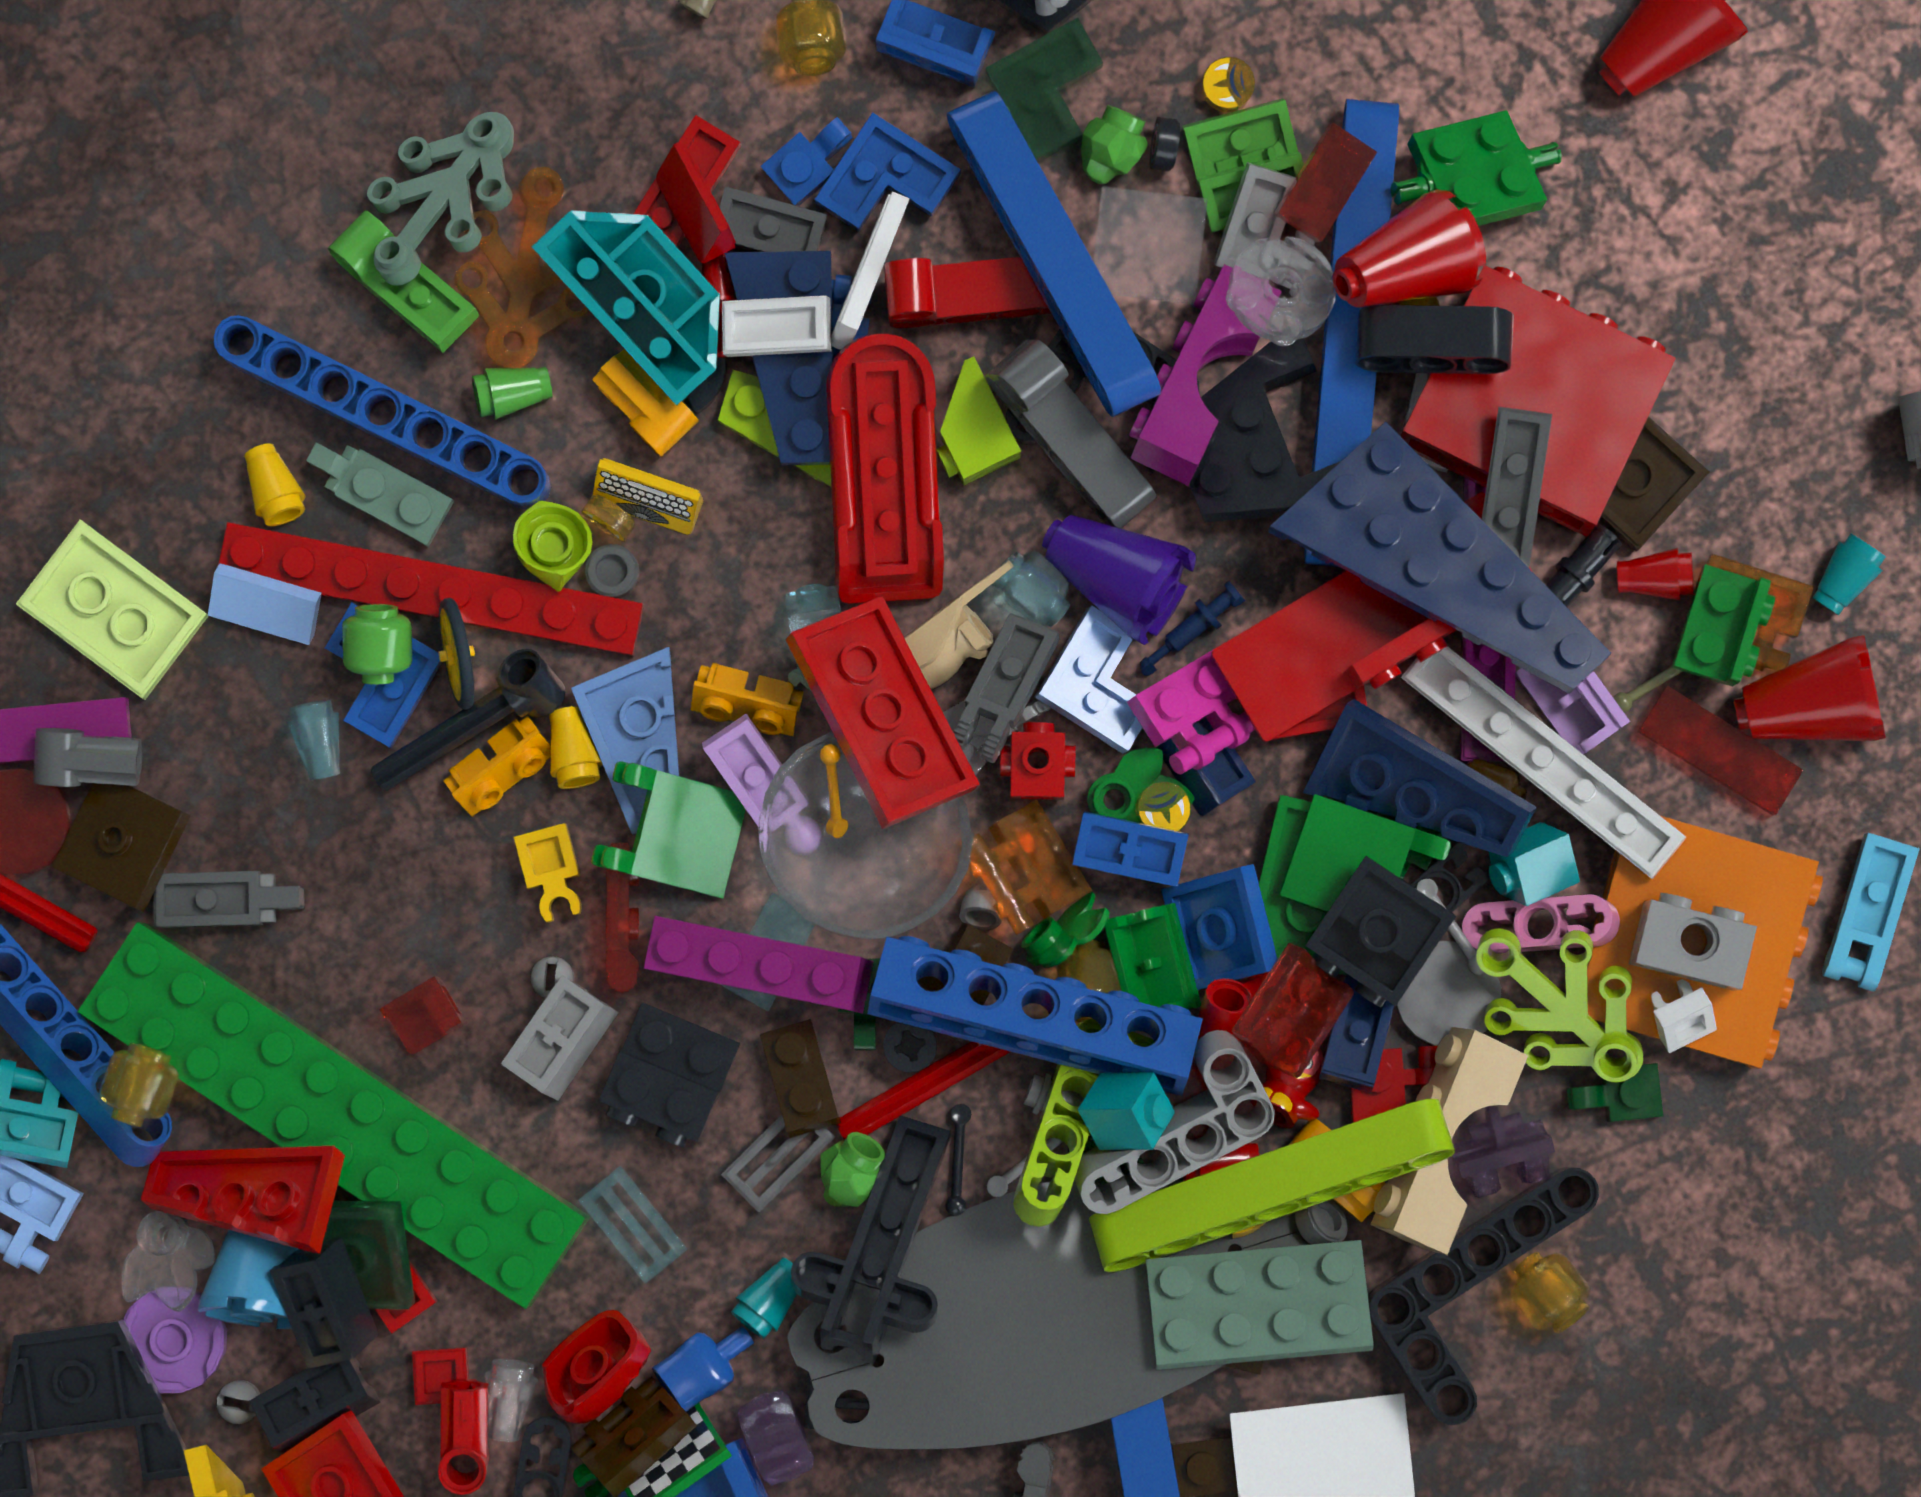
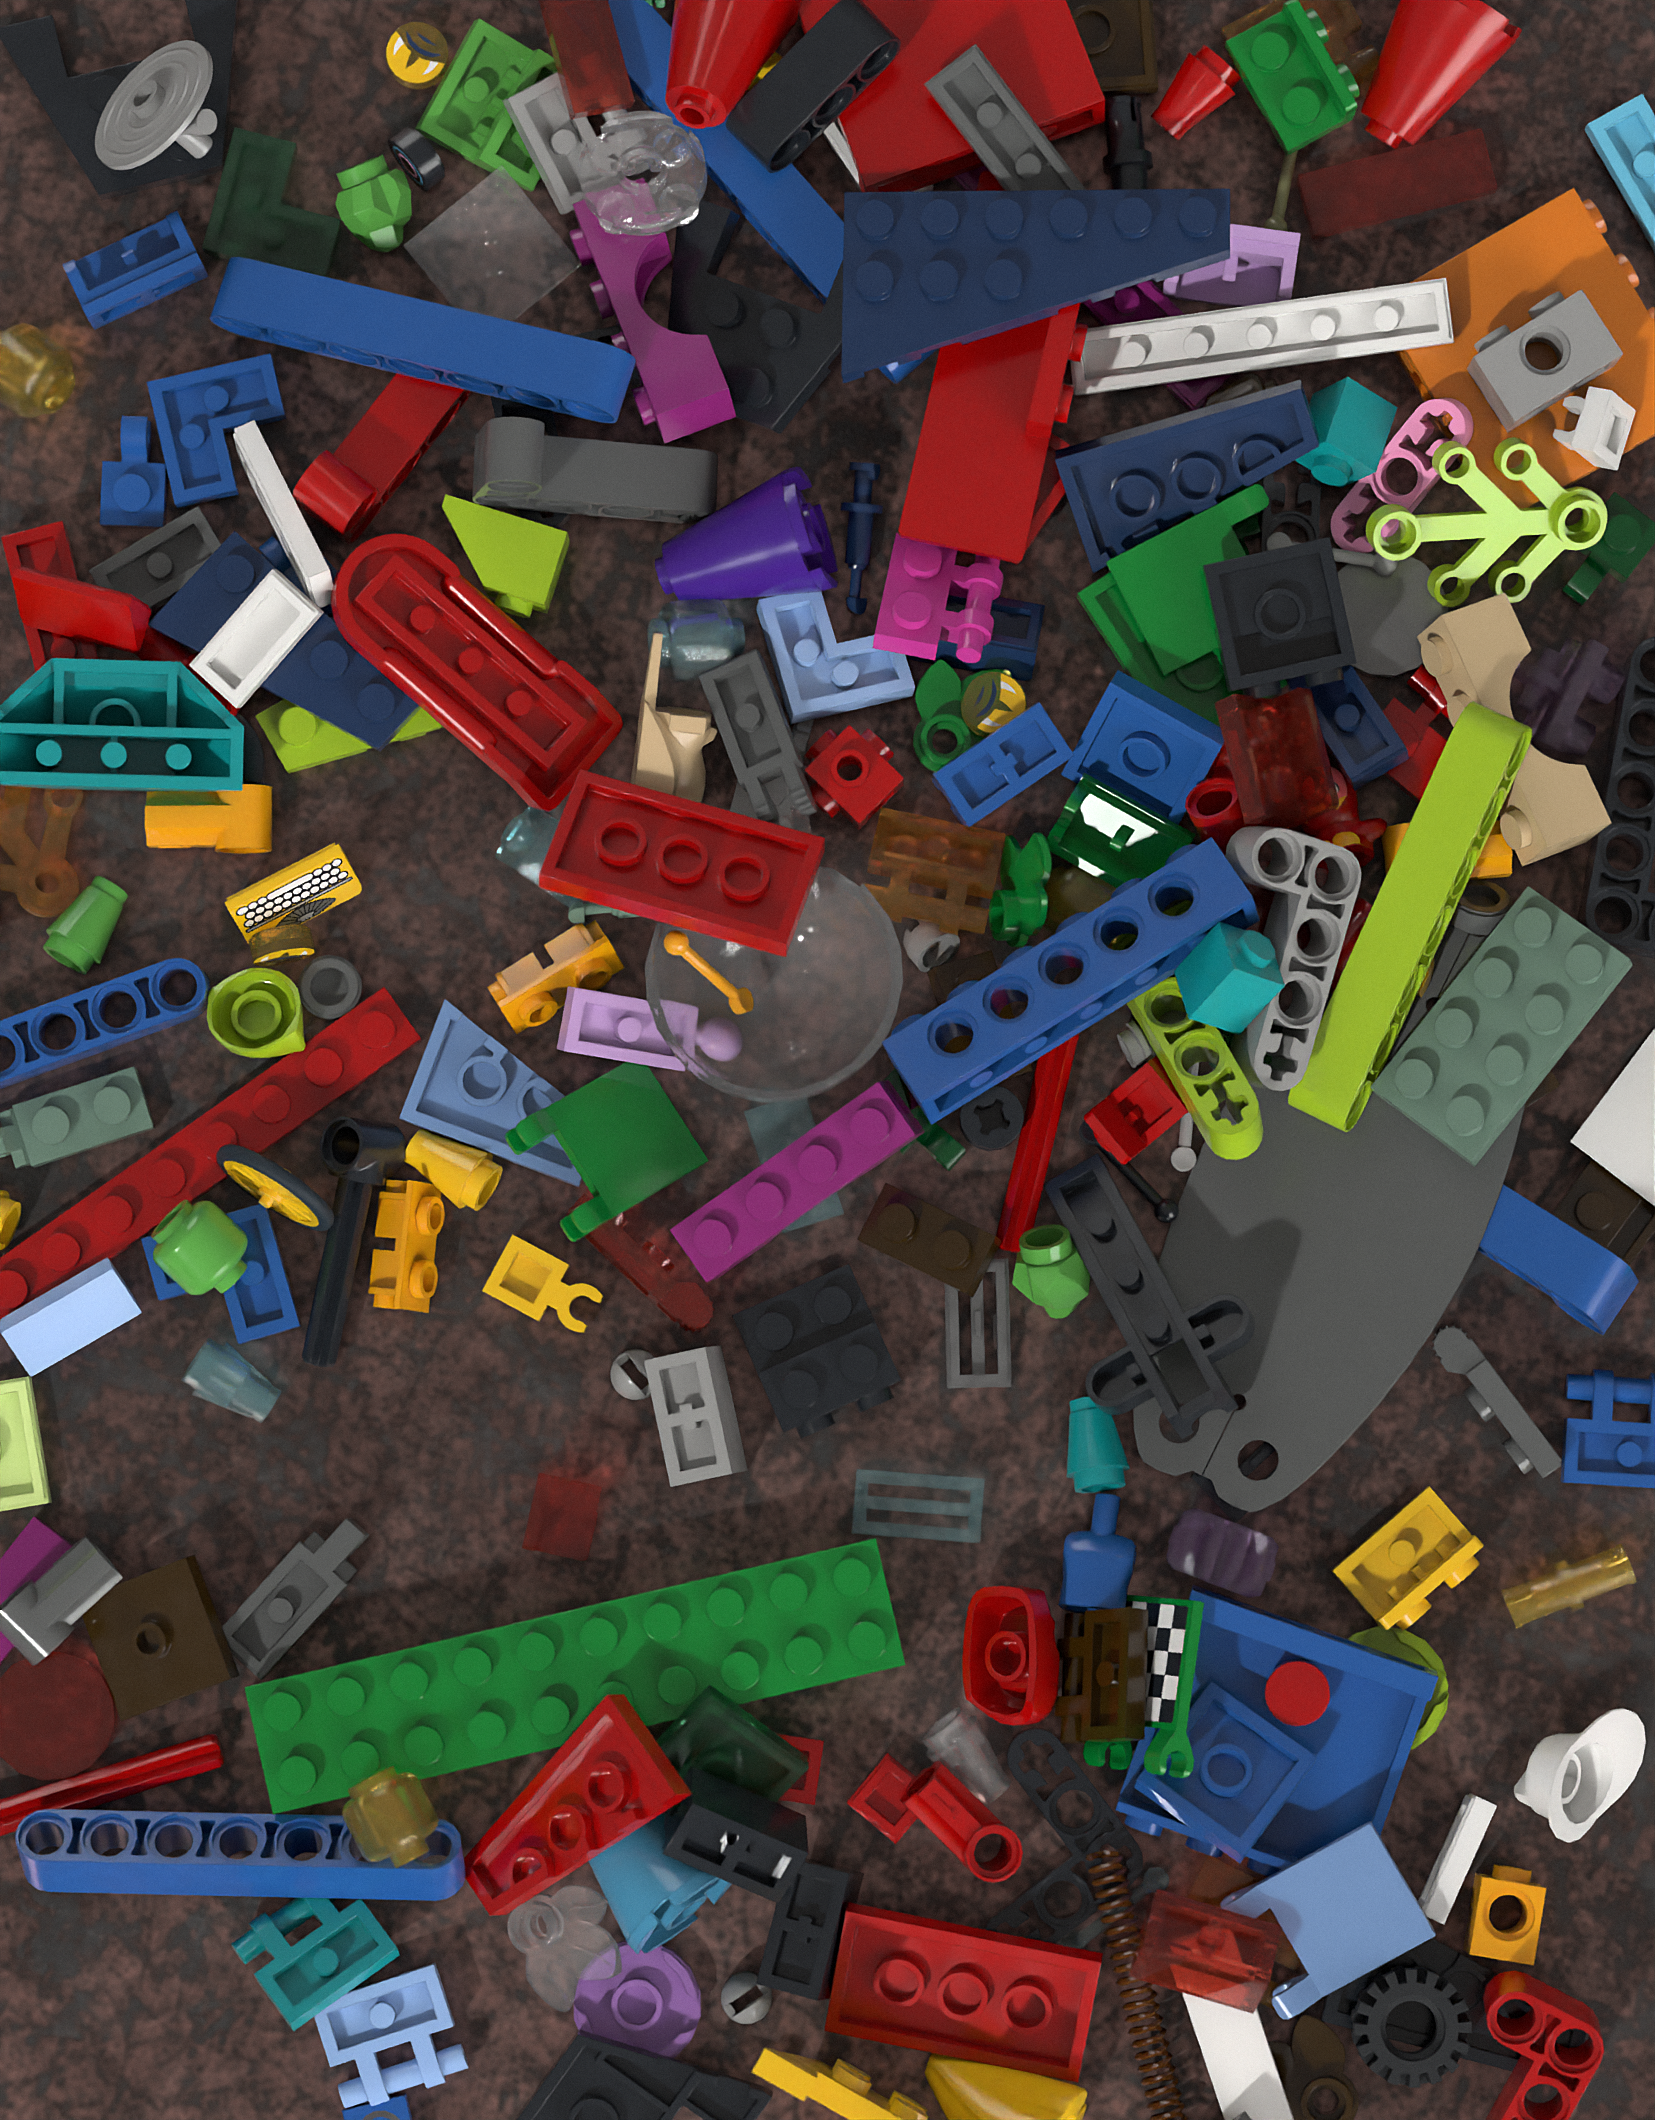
camera: 50 degrees left, 0 degrees up
none -> red bracket [1084,1056,1189,1165]

